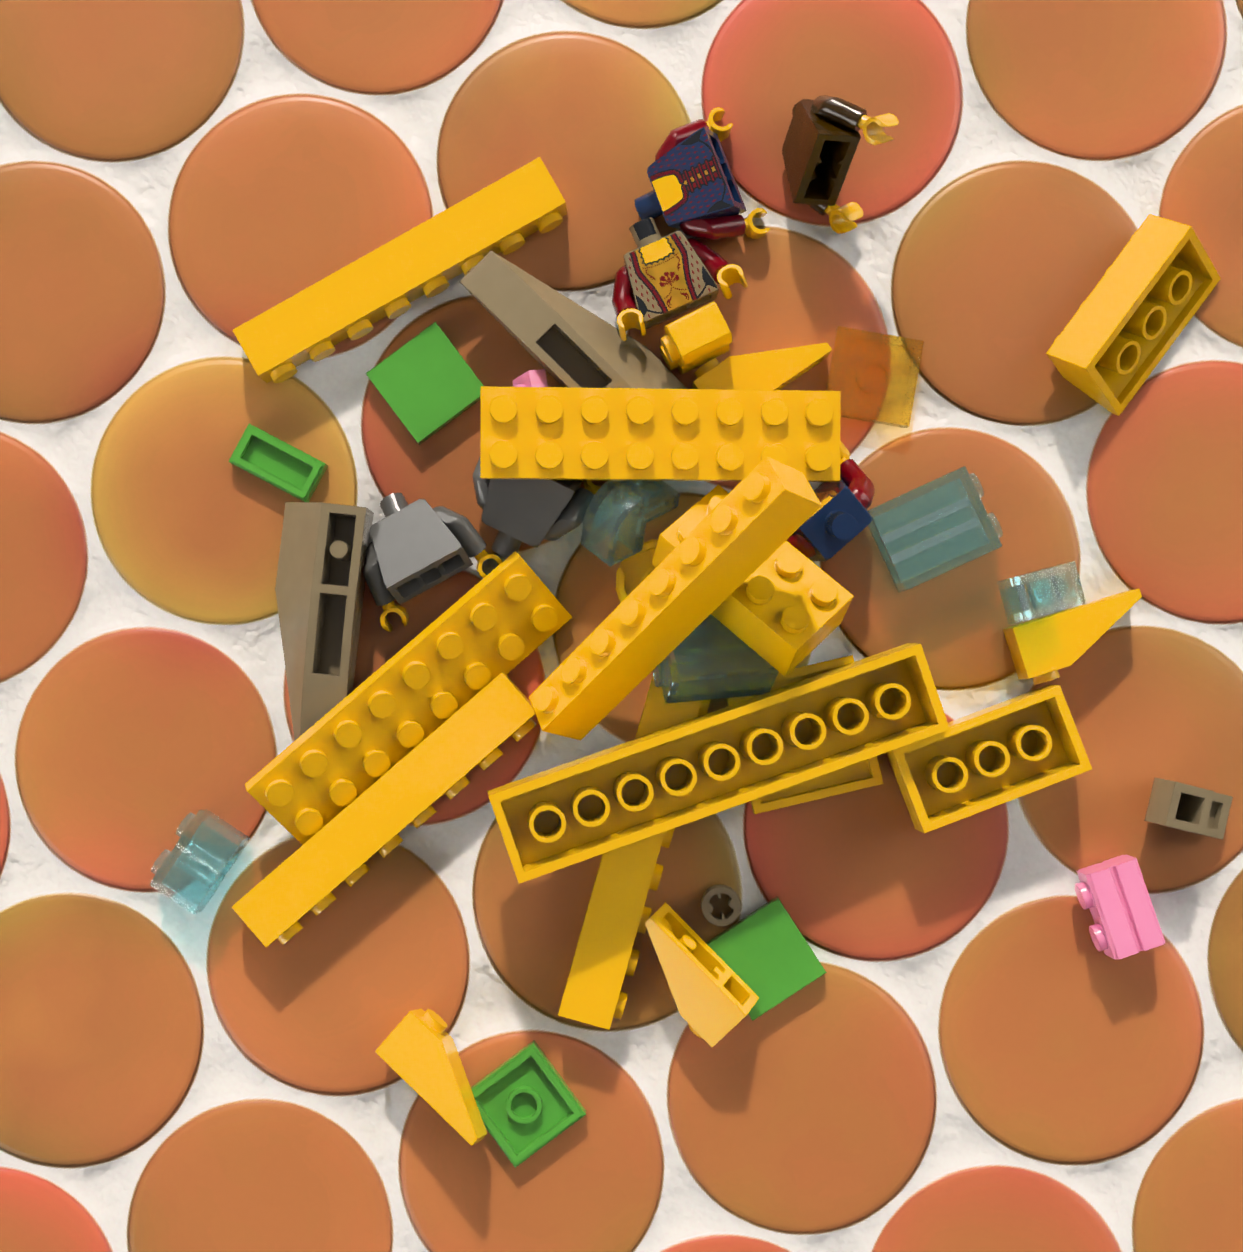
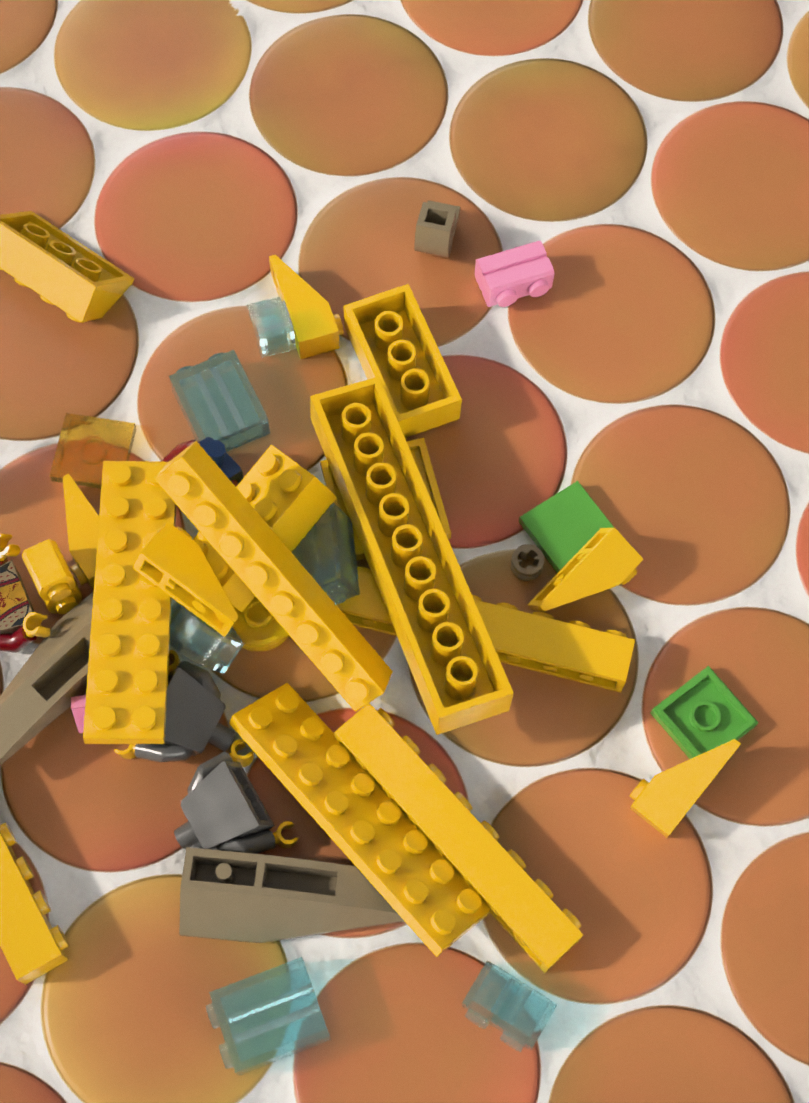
camera: 90 degrees left, 20 degrees down
bright green tile [228,424,328,502] -> none
bright green tile [366,322,484,445] -> none
none -> yellow slope [133,521,239,637]
none -> clear light blue brick [206,957,331,1076]

